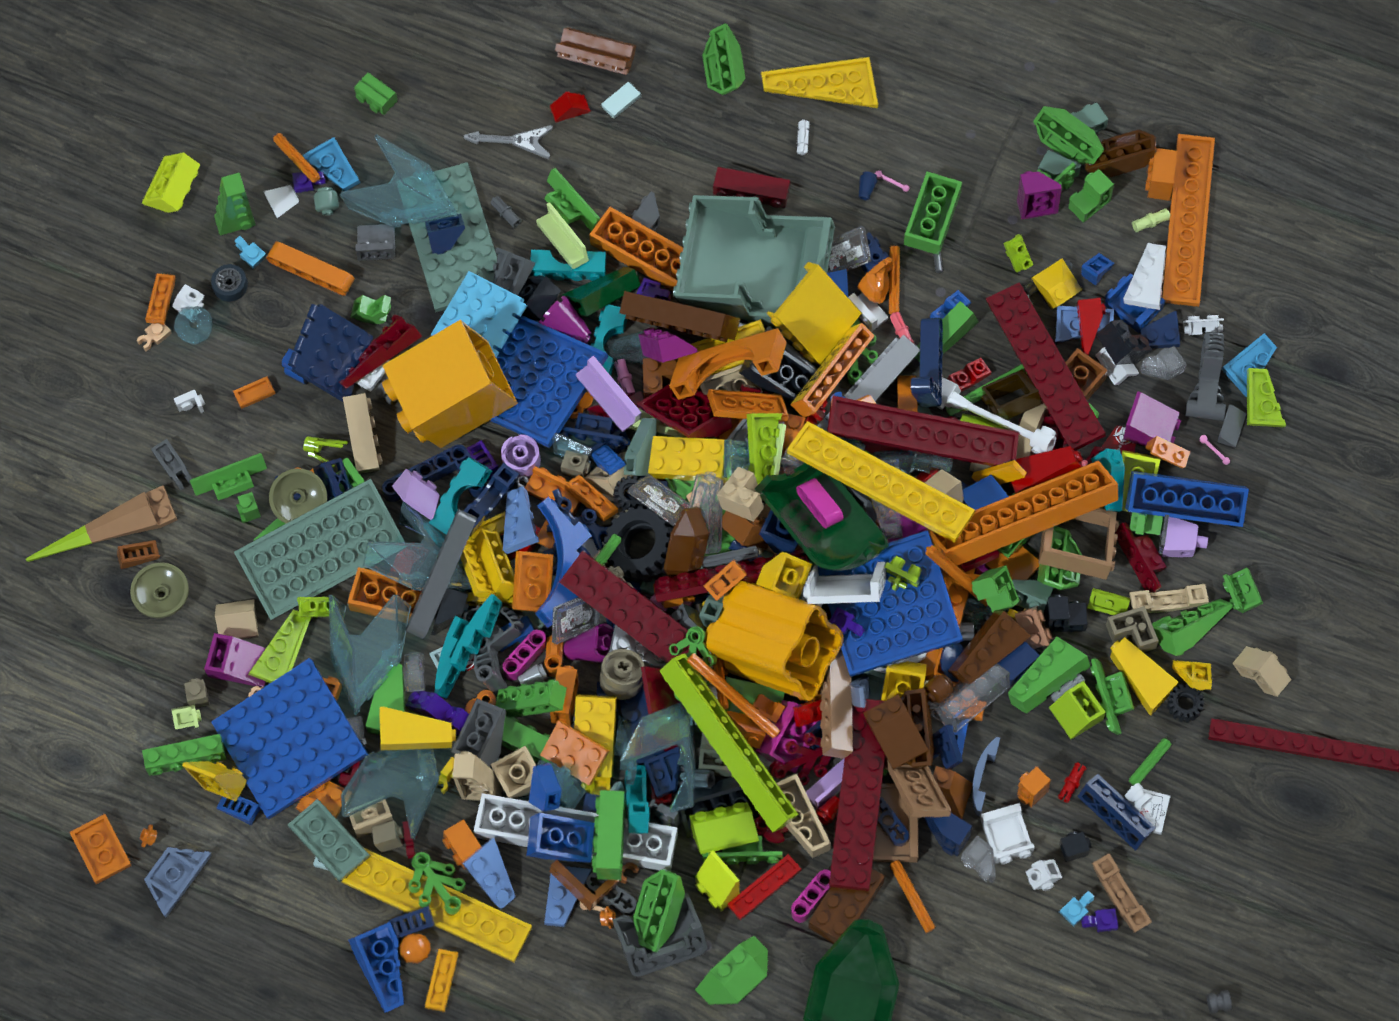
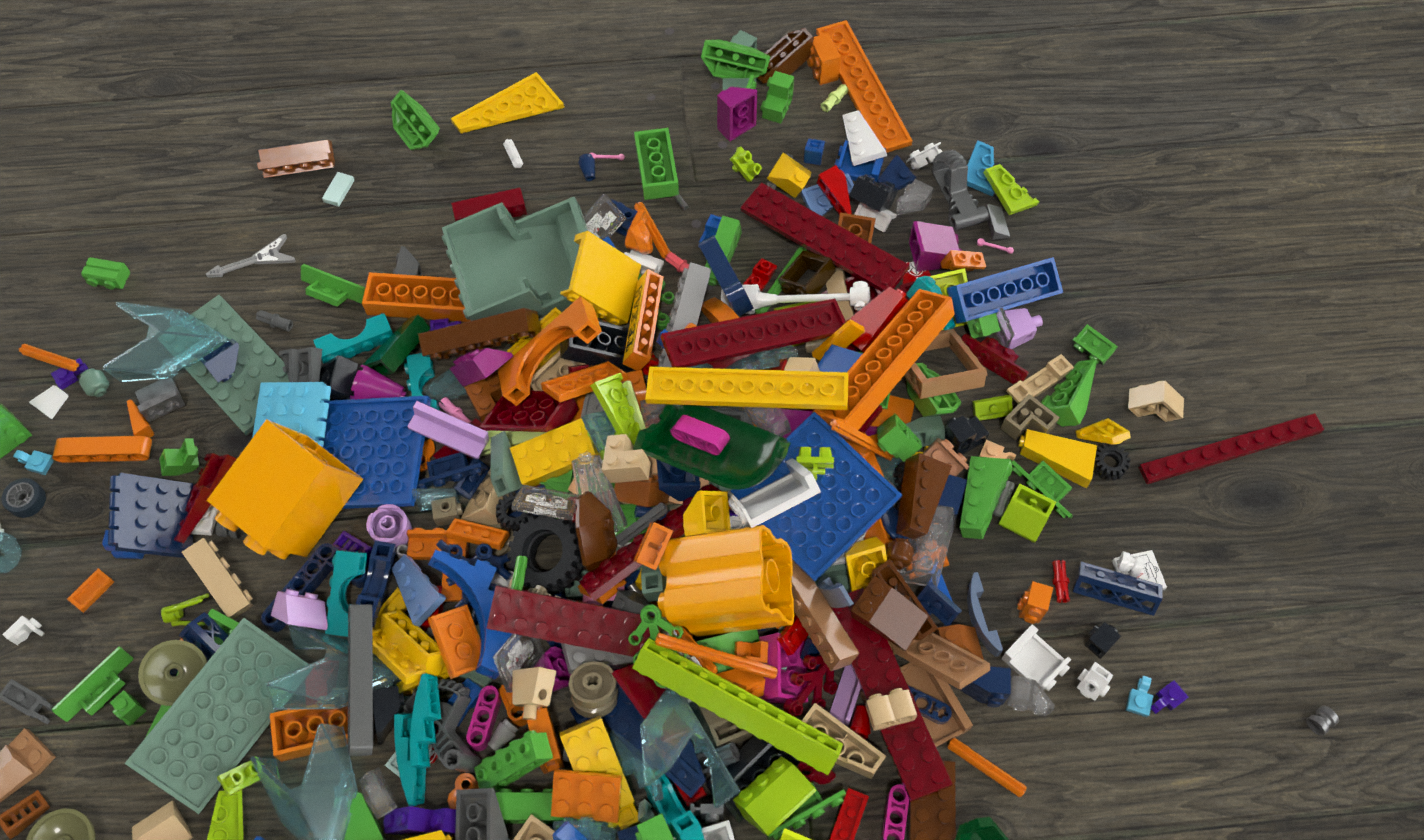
camera: 30 degrees left, 5 degrees down
dark azure wing [302,137,360,192] -> none
yellowish green panel [536,202,589,269] -> none
red slope [550,92,590,123] -> none
blue slope [591,445,626,475] -> none
dark purple plate [829,607,865,637] -> none
medium nougat slope [1092,854,1152,933] -> none
bright green axle [1129,738,1171,786] -> none
none -> orange slope [127,400,154,438]
none -> tan torso [512,667,556,720]
none -> tan brick [865,688,917,730]
none -> light nougat plate [979,440,1016,460]

